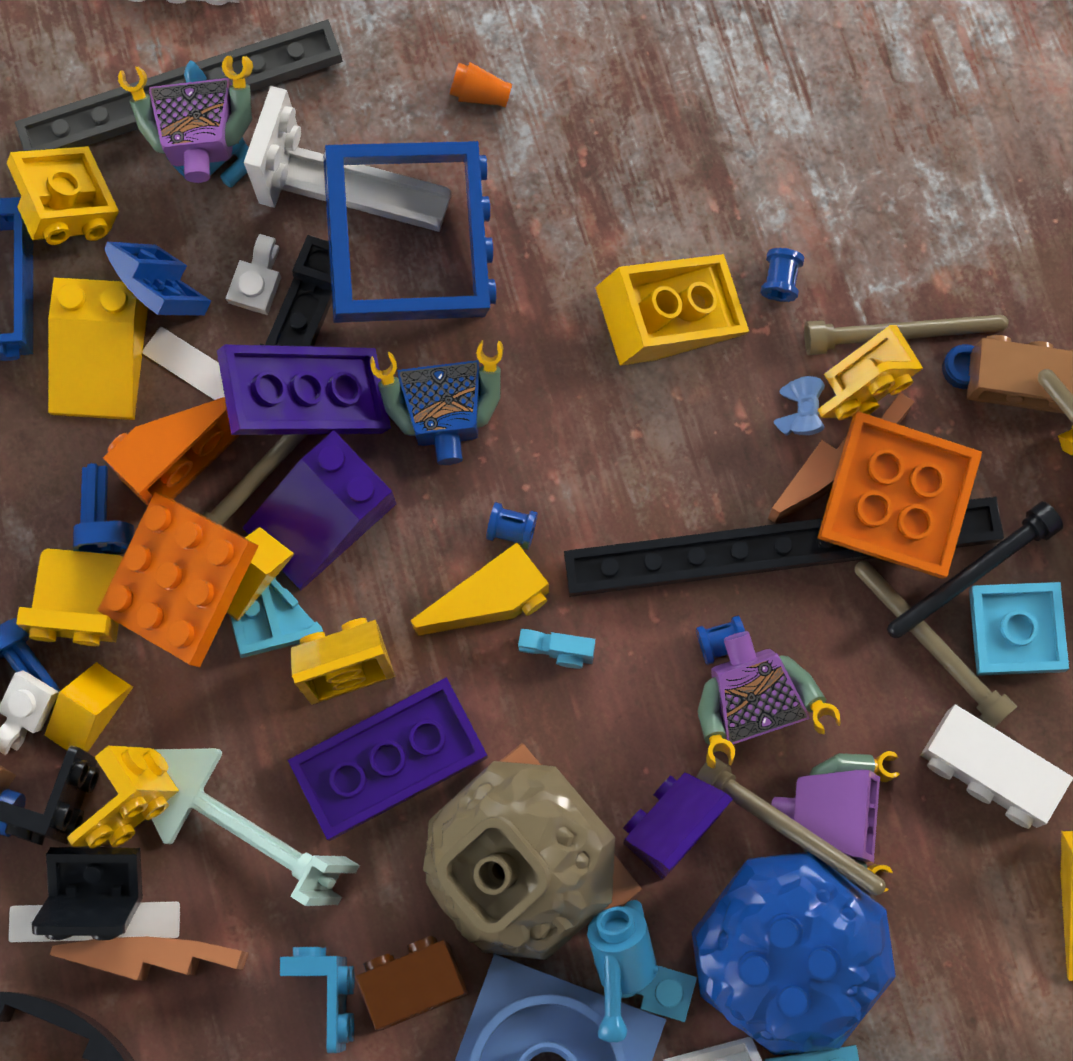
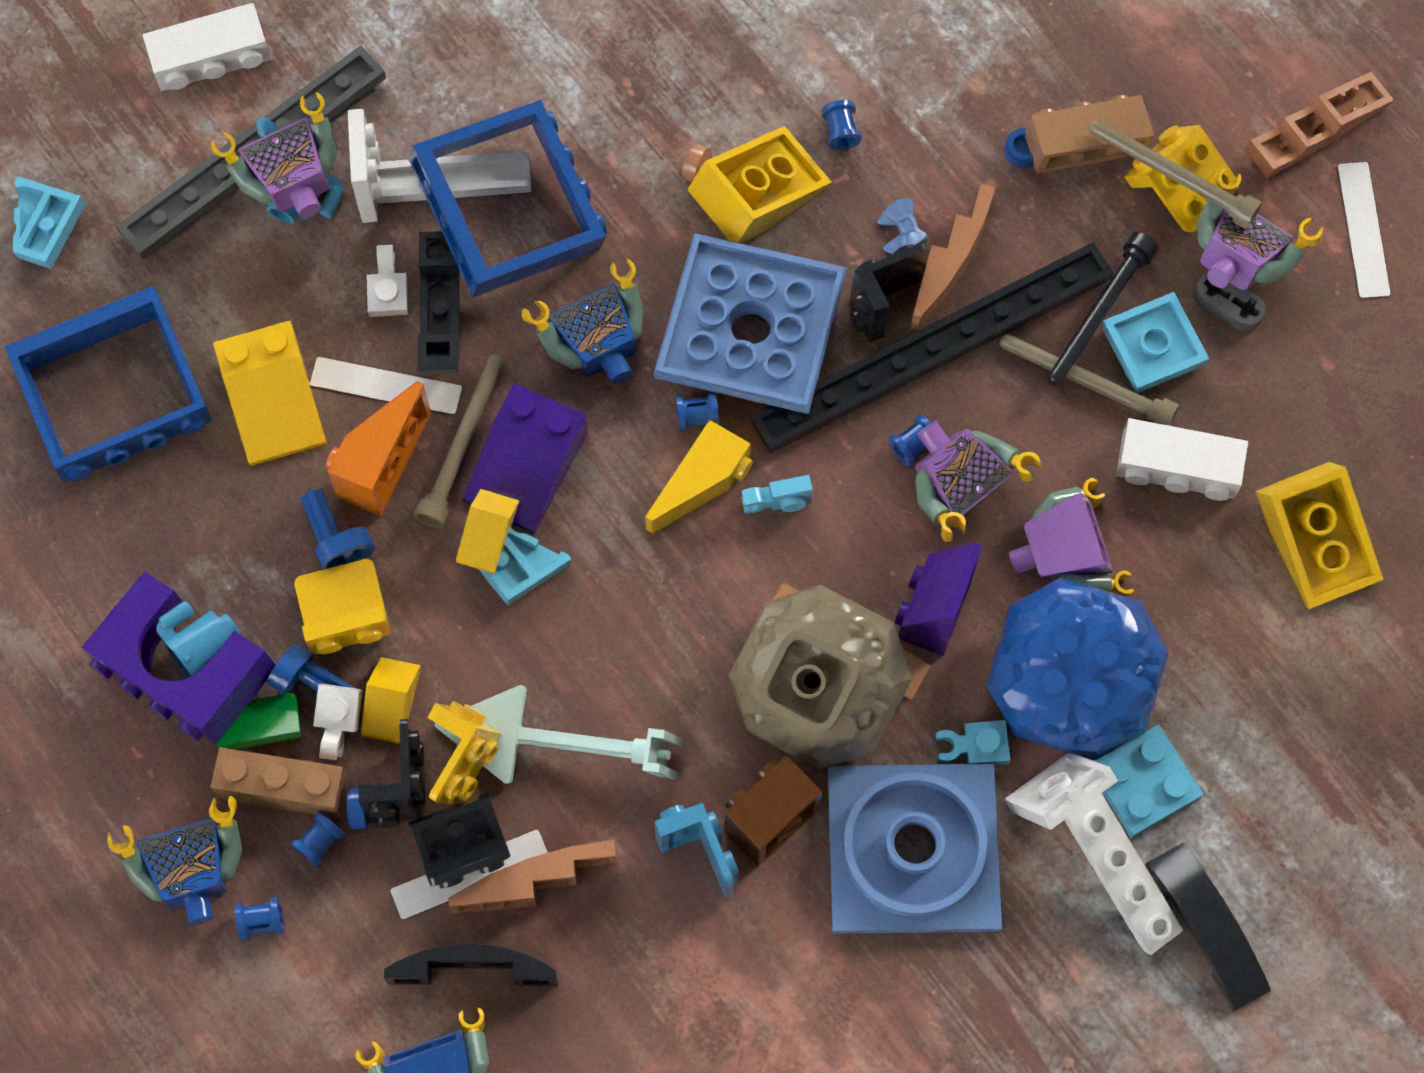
camera: 25 degrees left, 5 degrees down
yellow plate [7,146,119,245] -> none
orange plate [97,492,259,667] -> none
blue slope [104,241,211,316] -> none
dark purple plate [217,344,391,435] -> none
dark purple plate [288,677,488,841] -> none
yellow slope [291,618,395,705] -> none
orange cone [449,62,513,108] -> none
dark azure piece [587,900,659,1043] -> none
dark tan piece [696,757,886,895] -> none
dark tan piece [804,315,1009,355] -> none
yellow bracket [817,325,923,421] -> none
orange plate [817,411,982,579] -> none
none -> medium blue piece [654,233,847,414]
none -> nougat tile [682,143,712,183]
none -> black bracket [849,243,929,343]

